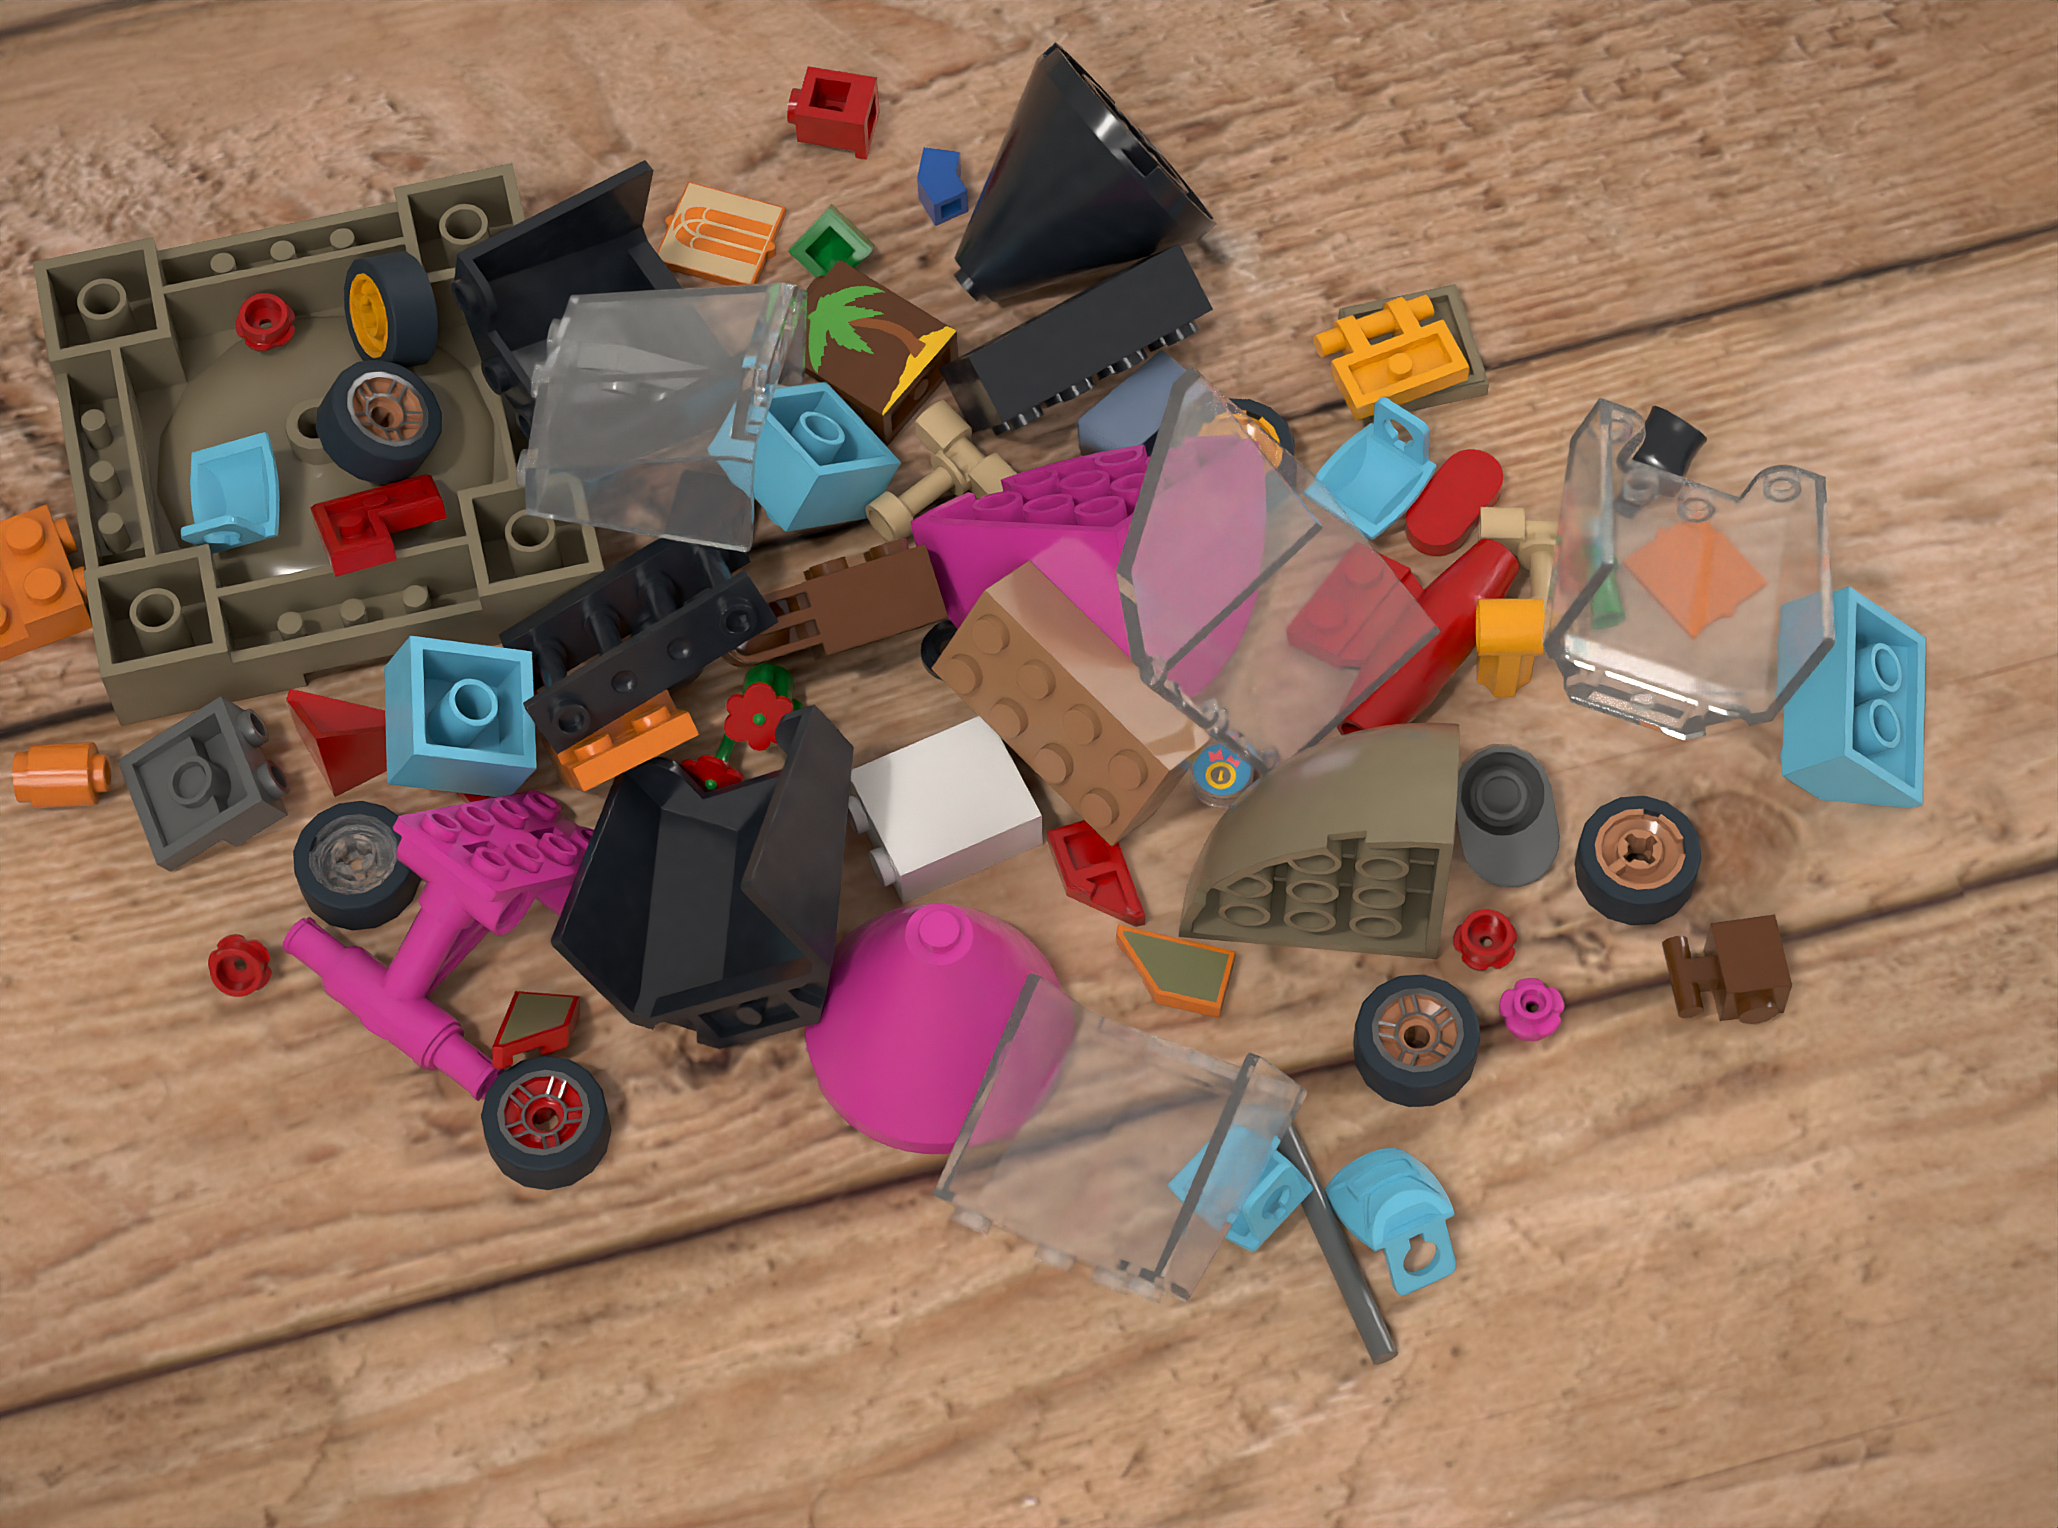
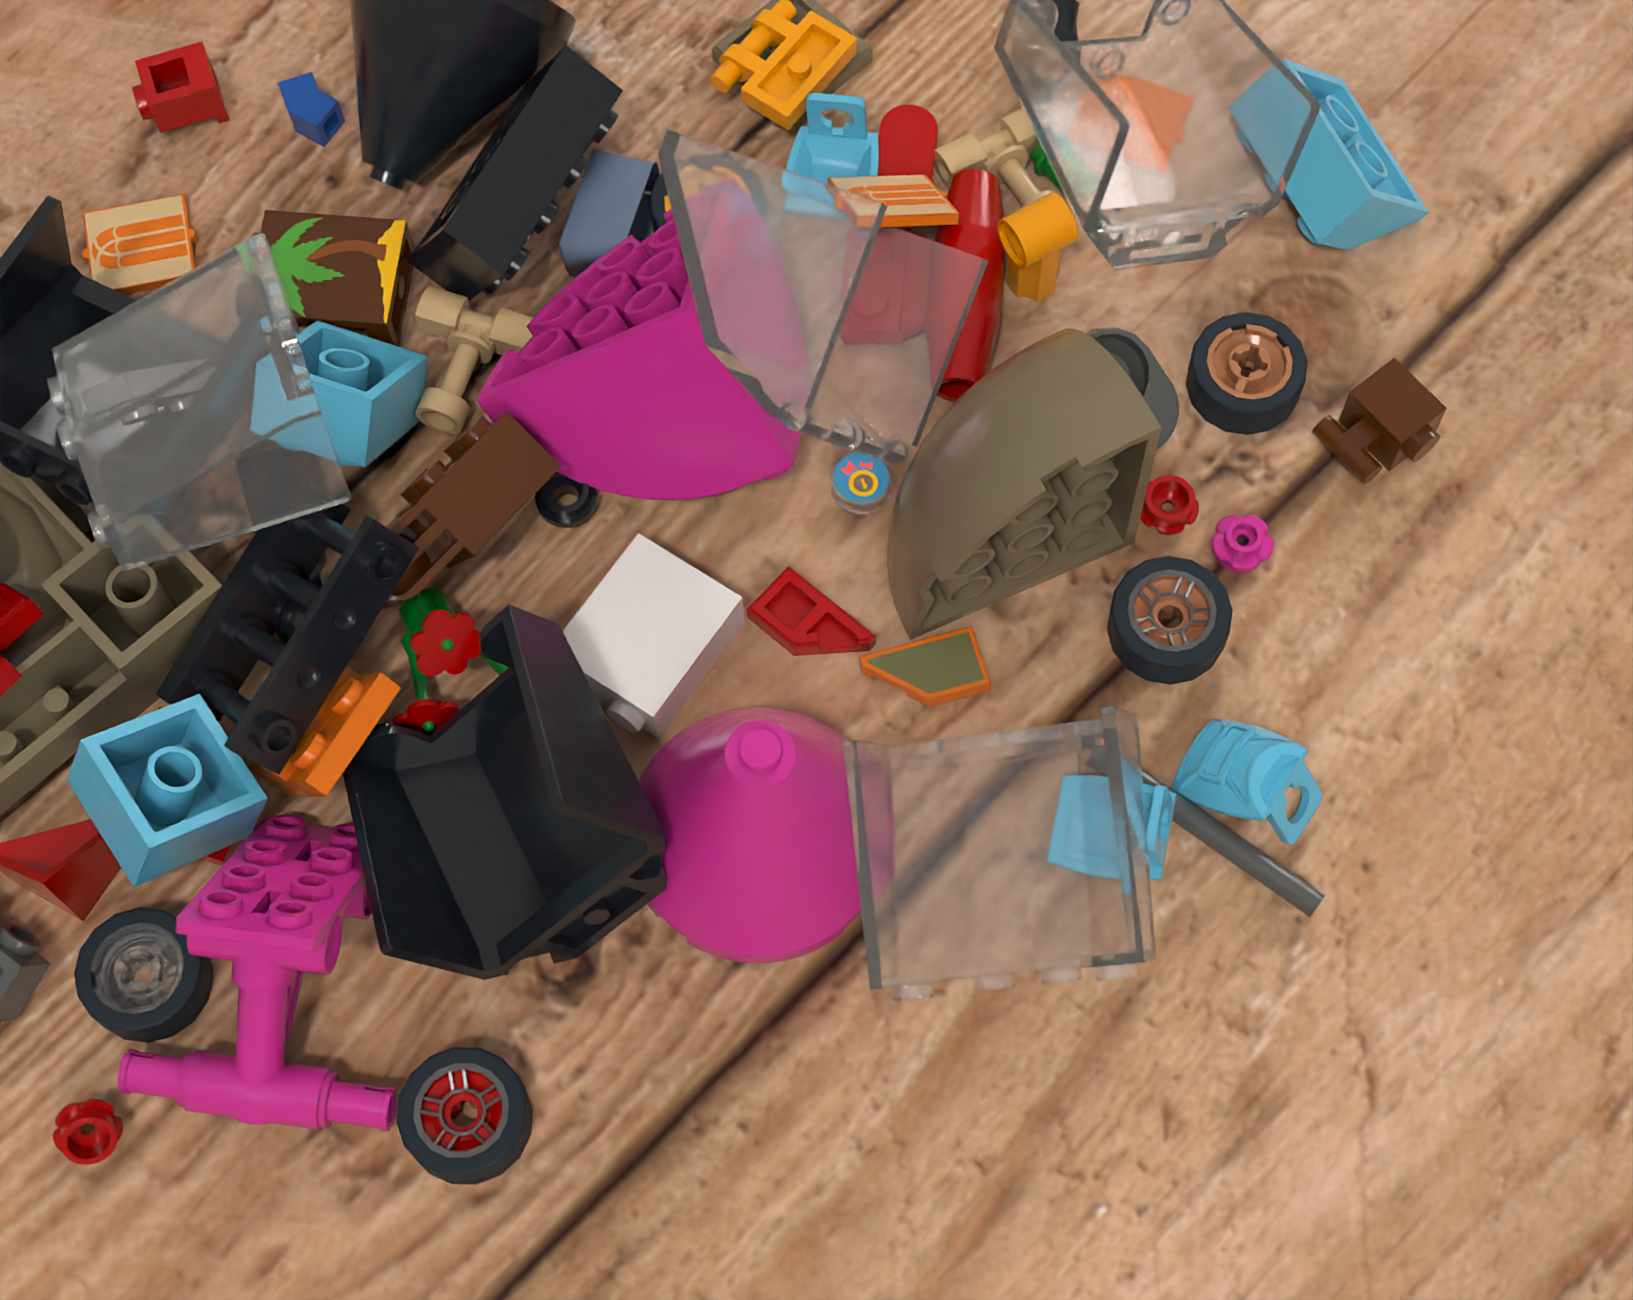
camera: 30 degrees left, 5 degrees up
tile [492,991,580,1069] -> none
green slope [788,204,874,278] -> none
medium nougat brick [932,560,1212,846] -> none
none -> piece [827,174,959,228]

